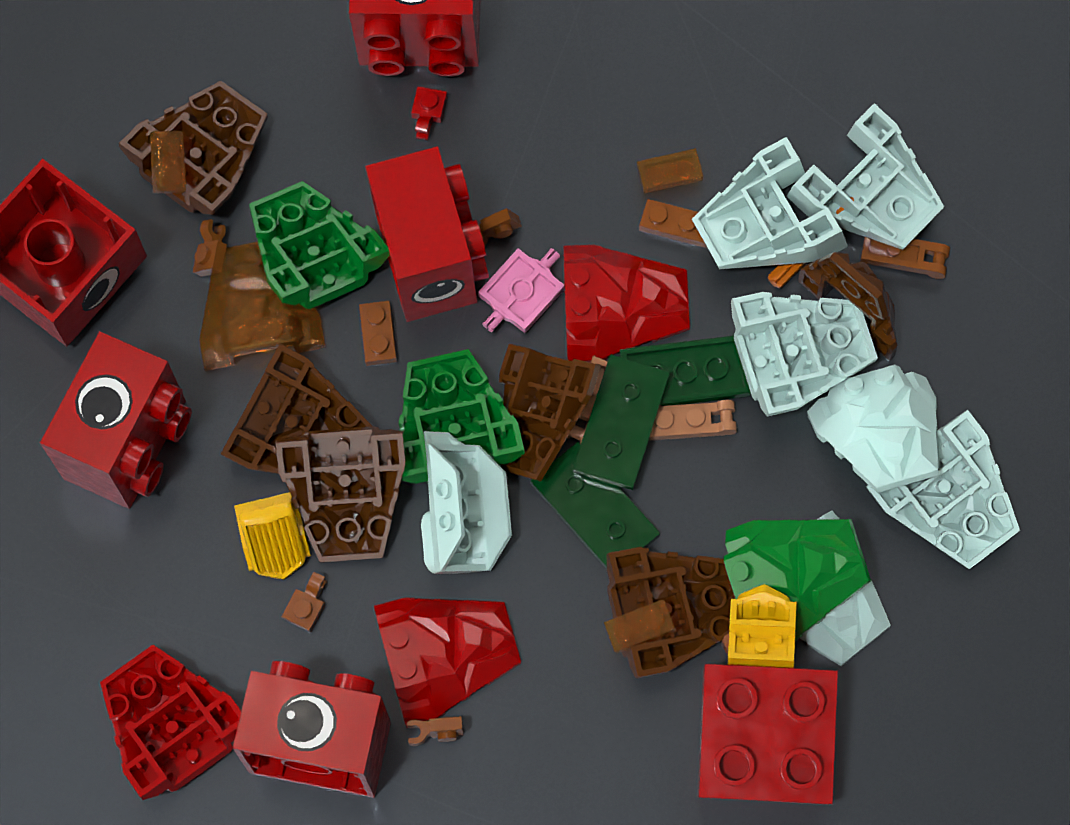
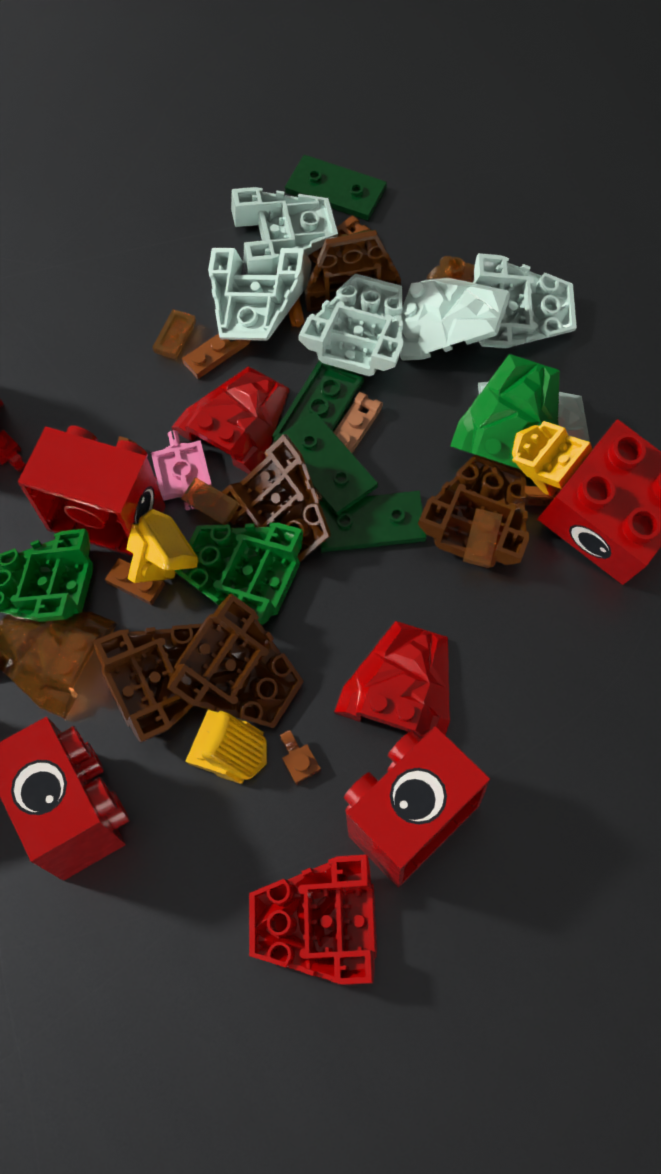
camera: 55 degrees left, 5 degrees down
dark orange plate [407,716,464,746] -> none
light aqua slope [421,431,512,574] -> none
none -> yellow piece [127,509,198,583]
none -> clear orange plate [181,477,240,525]
none -> dark green plate [284,155,387,221]
none -> clear orange animal [427,256,475,283]

